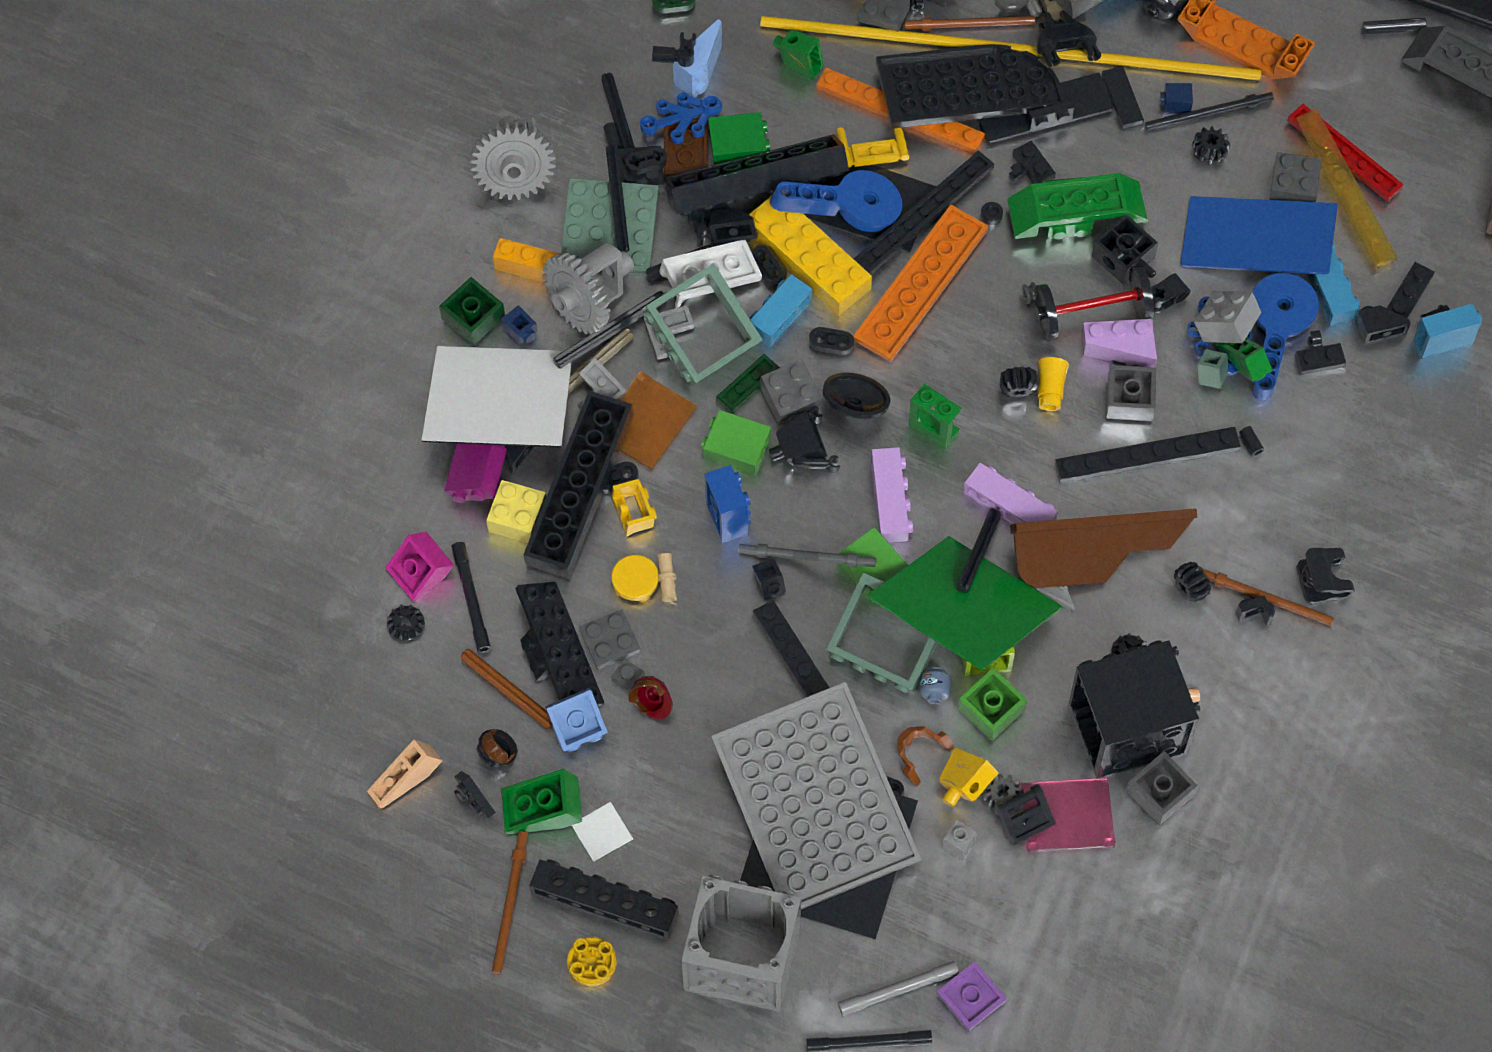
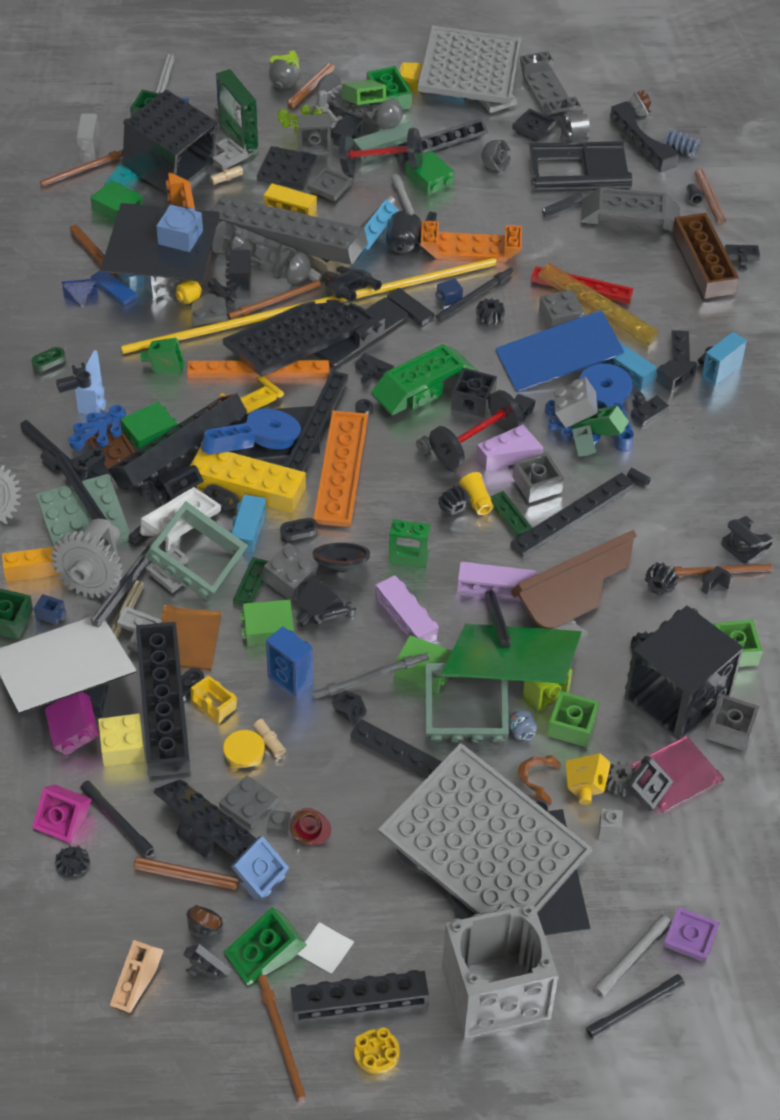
camera: 30 degrees left, 15 degrees down
none -> dark green tile [490,491,532,538]
none -> bright green brick [714,619,763,667]

